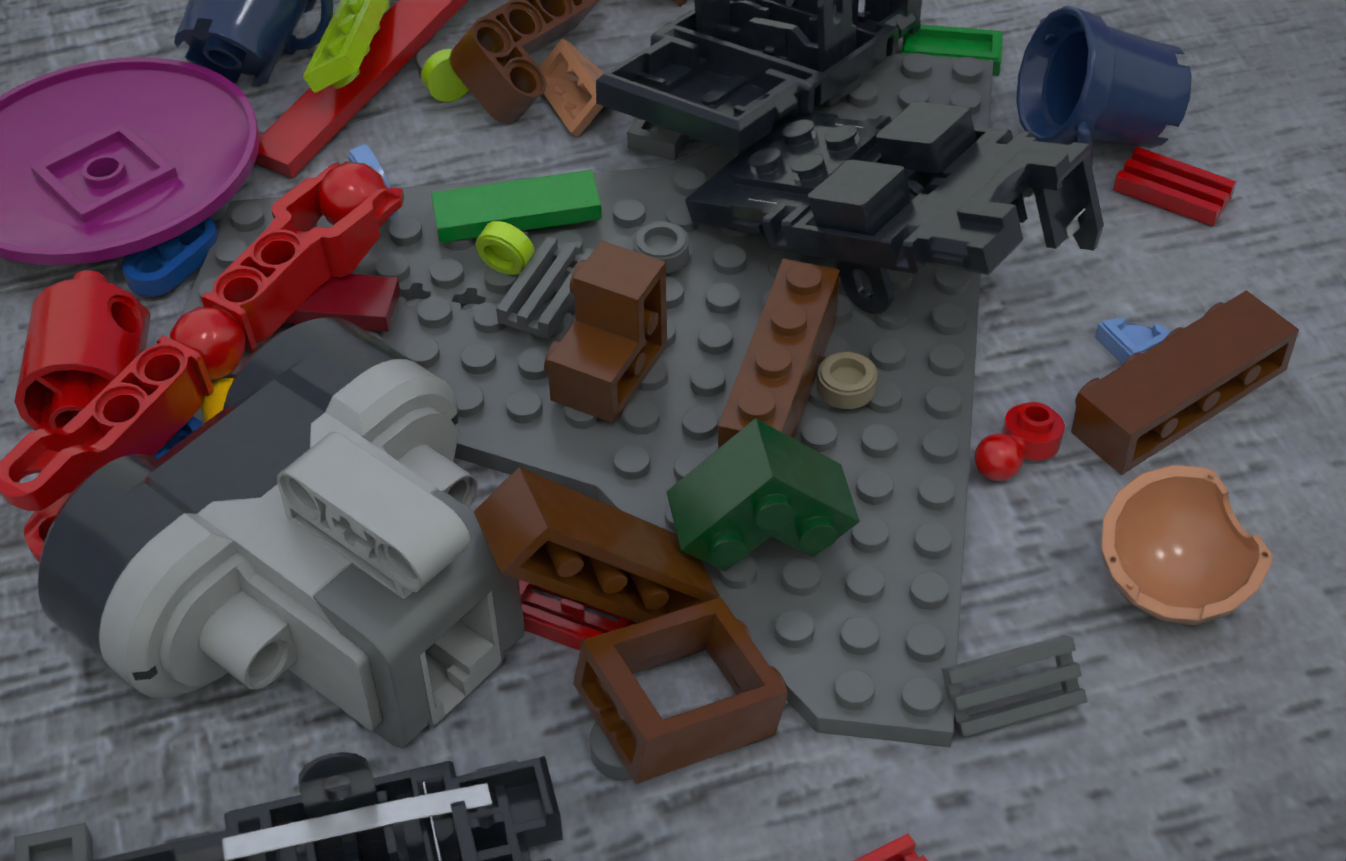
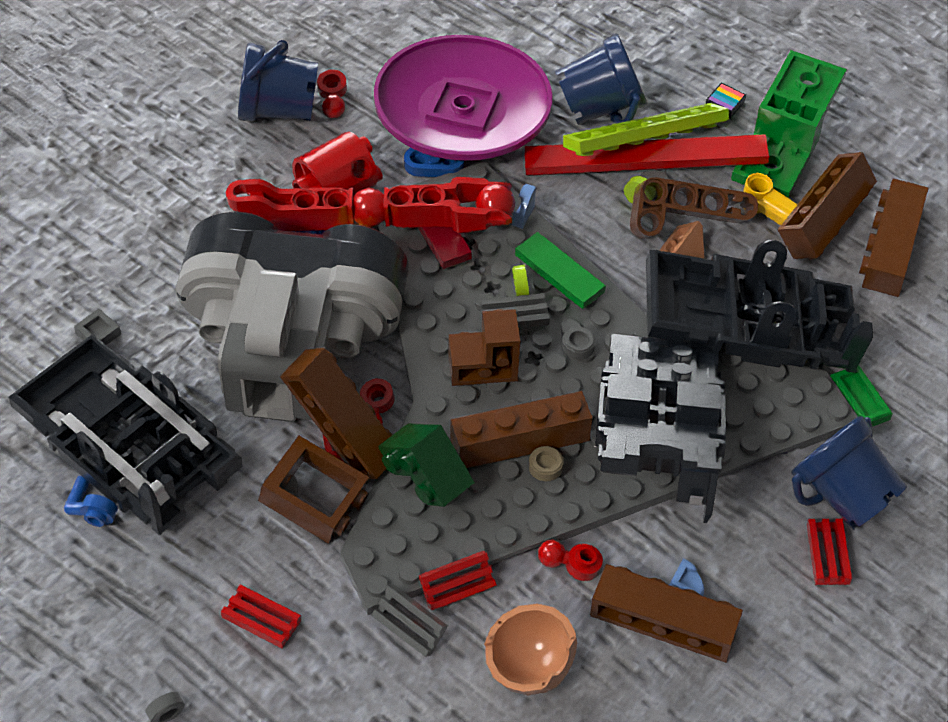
camera: 55 degrees right, 5 degrees up
none -> red tile [418,551,497,610]

